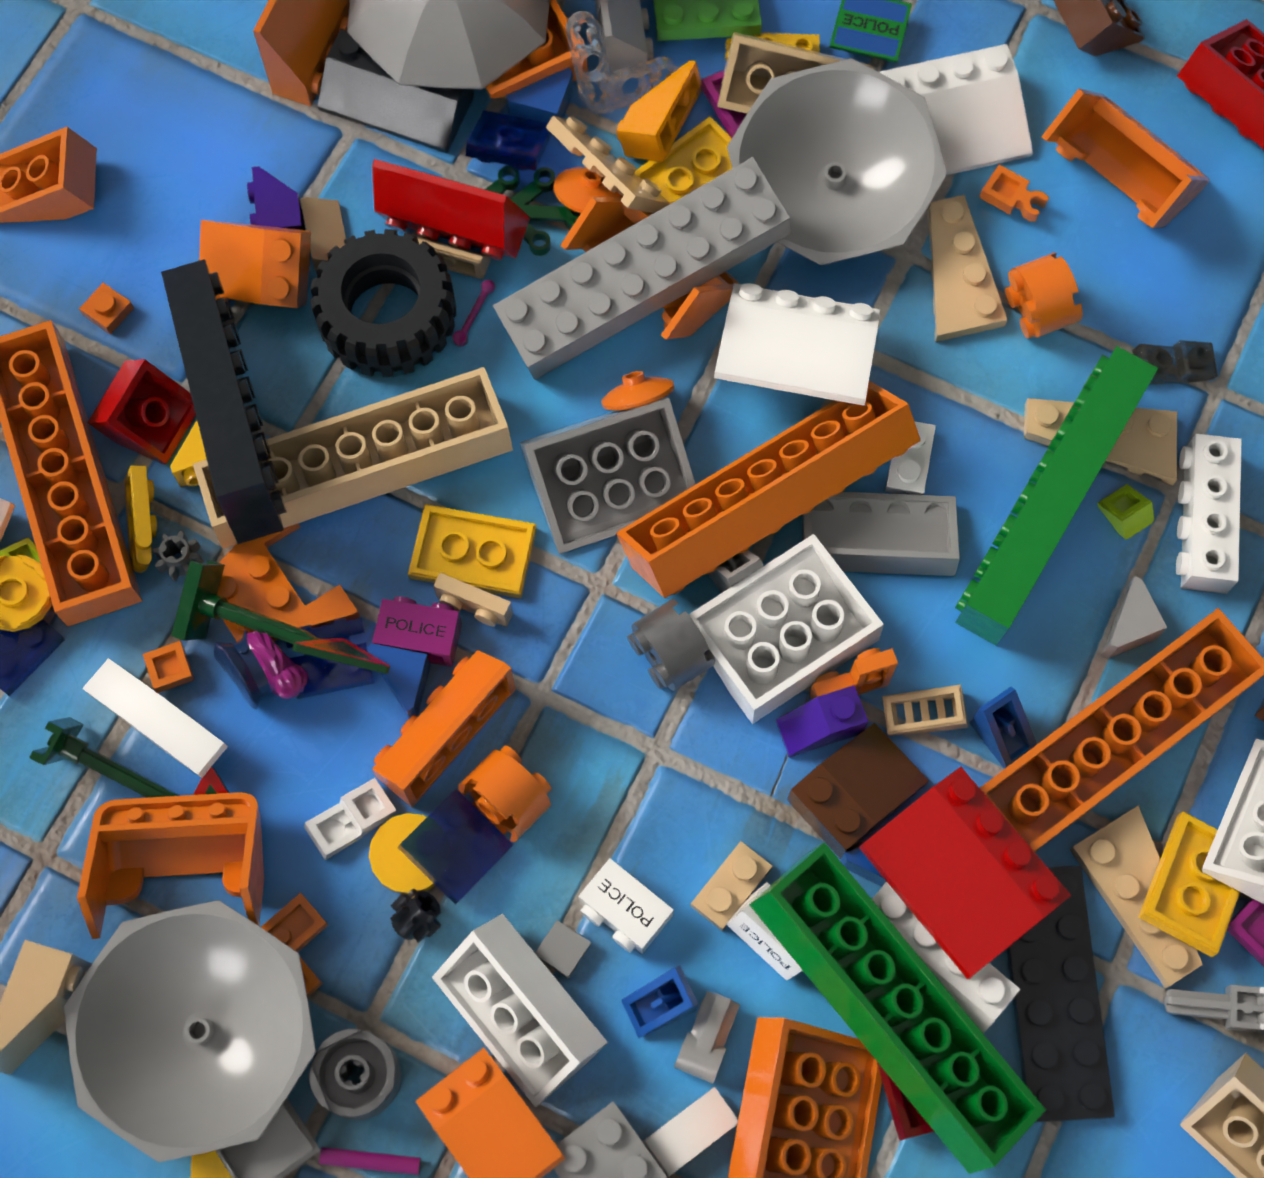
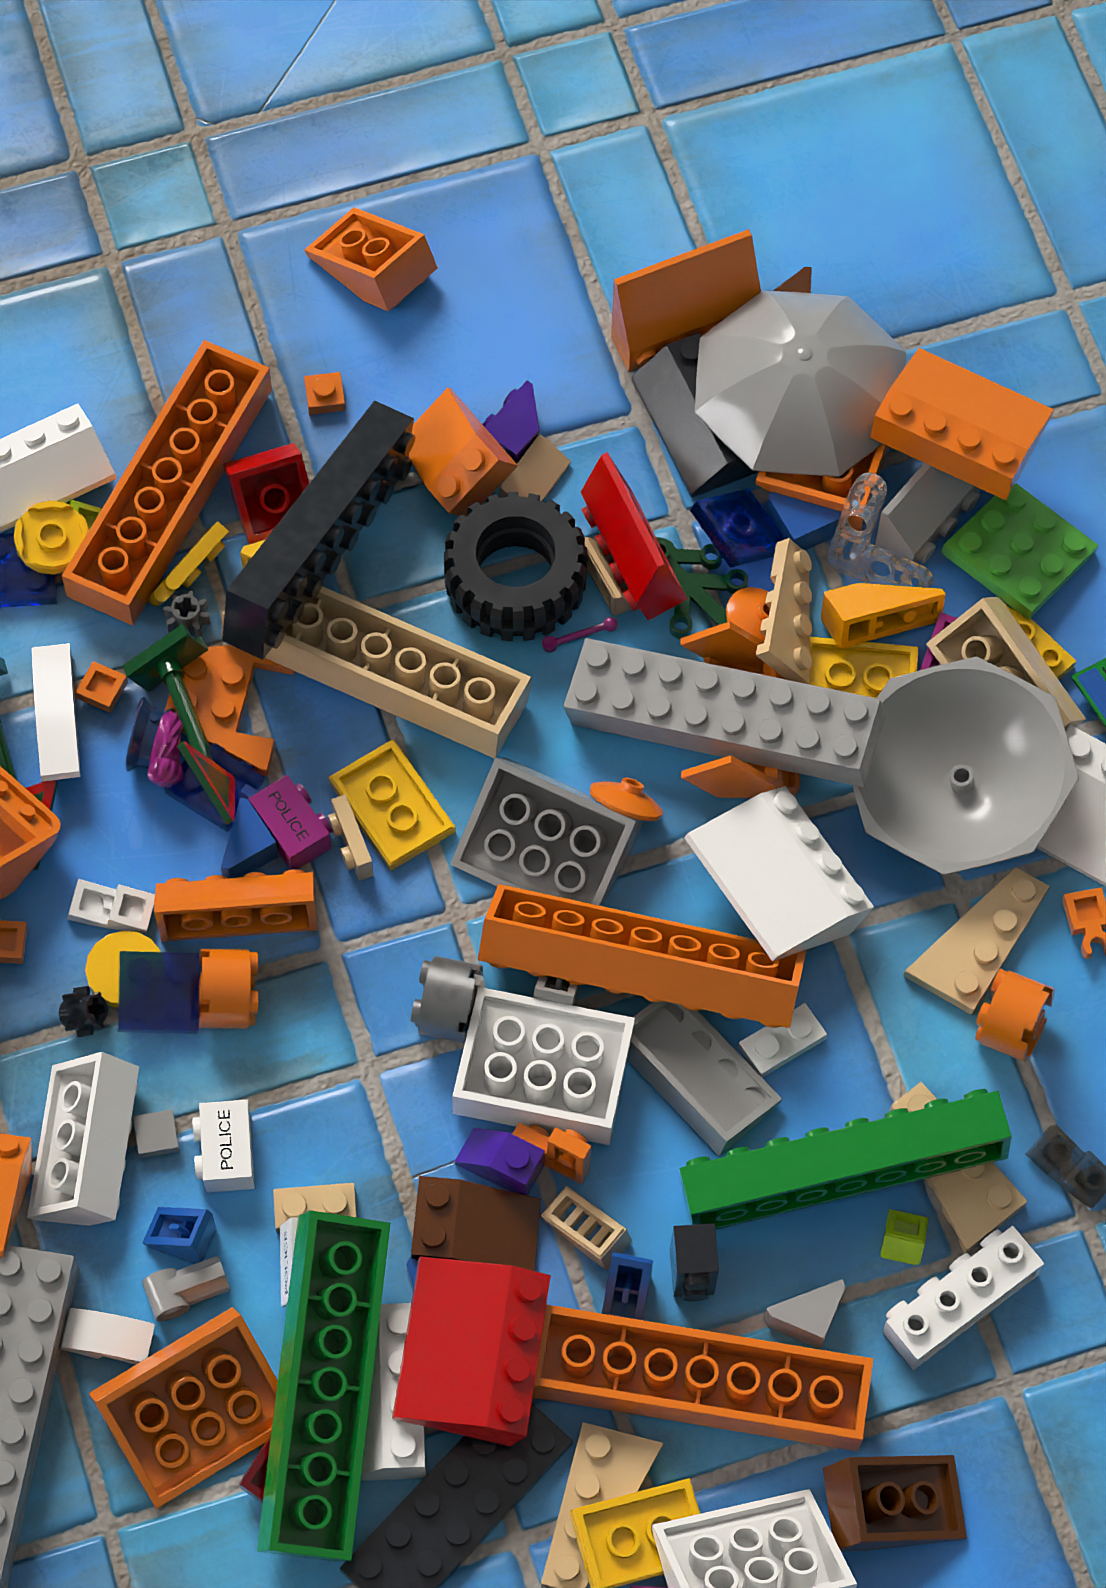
camera: 45 degrees right, 5 degrees down
none -> black piece [670,1223,719,1302]

